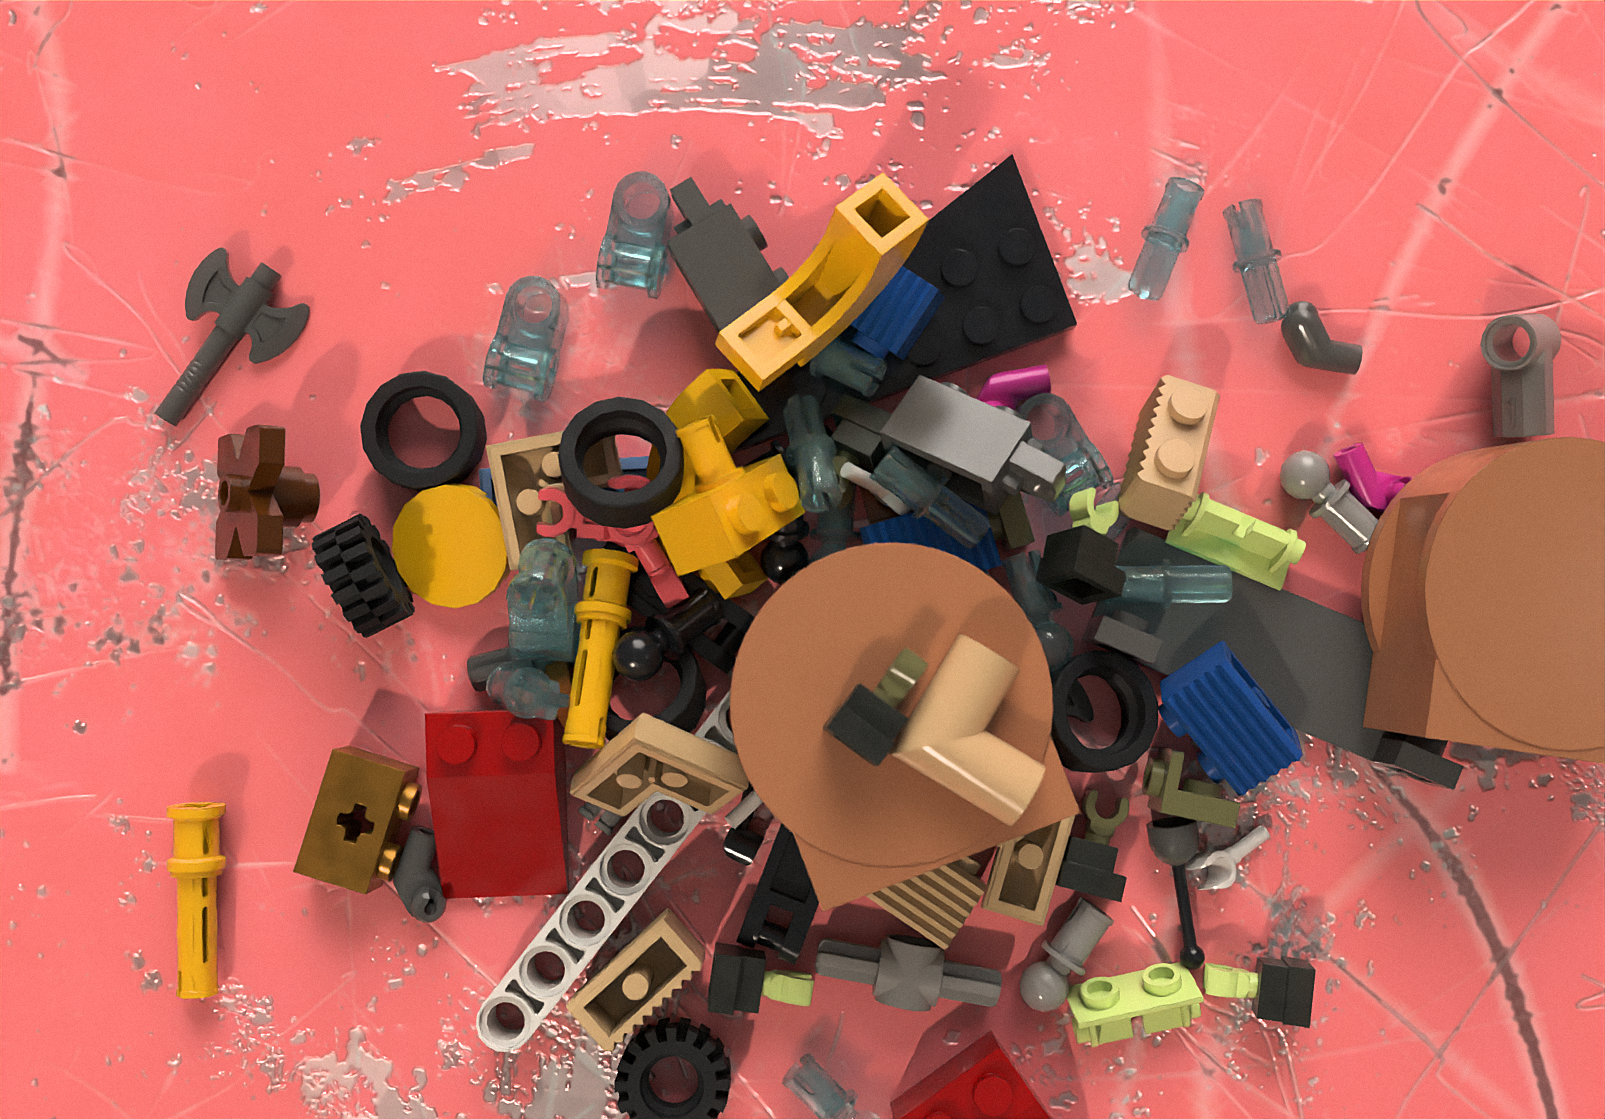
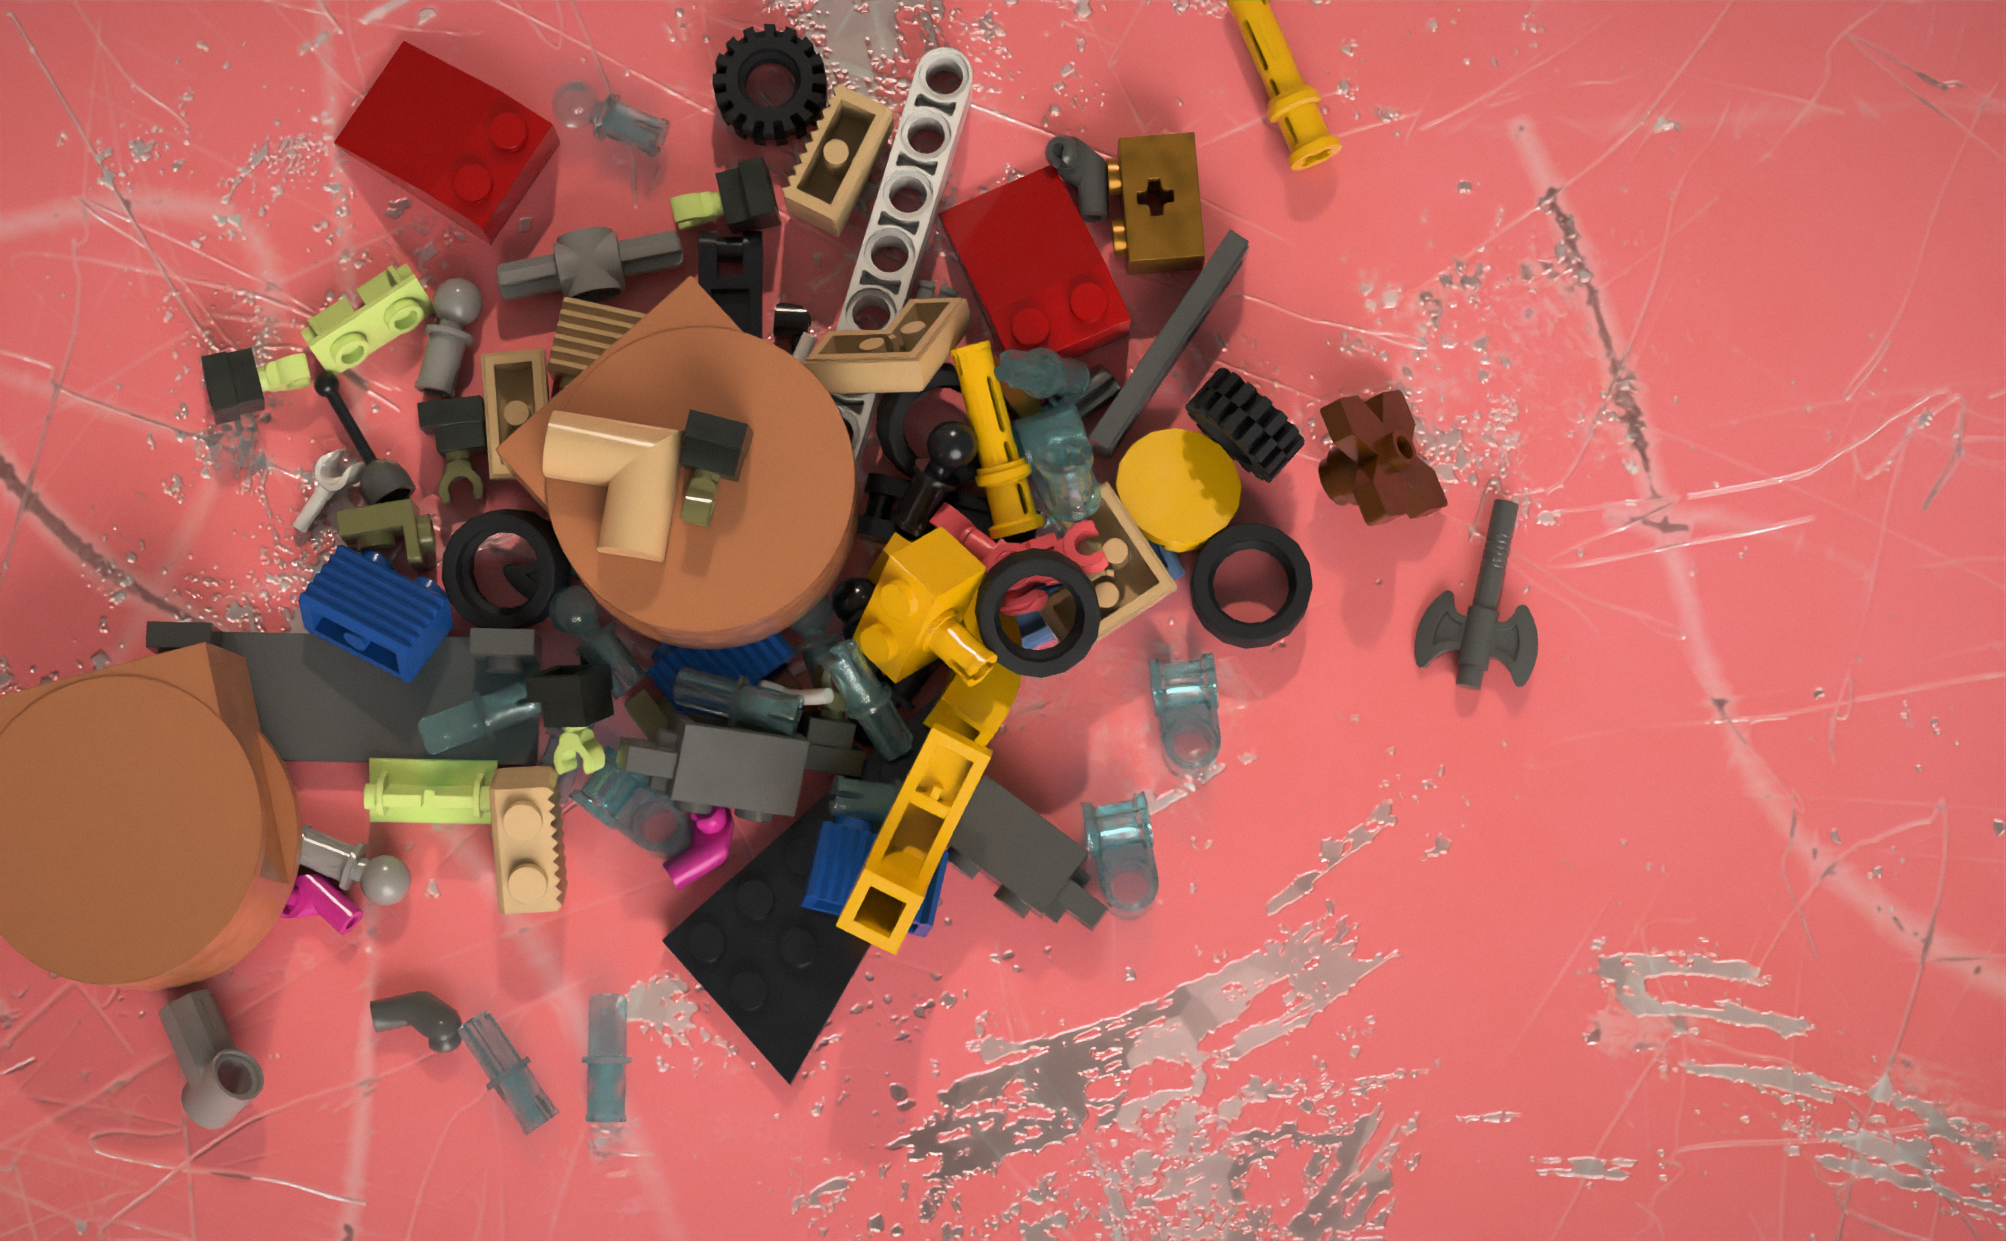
camera: 160 degrees right, 5 degrees down
none -> dark grey tile [1088,229,1250,460]

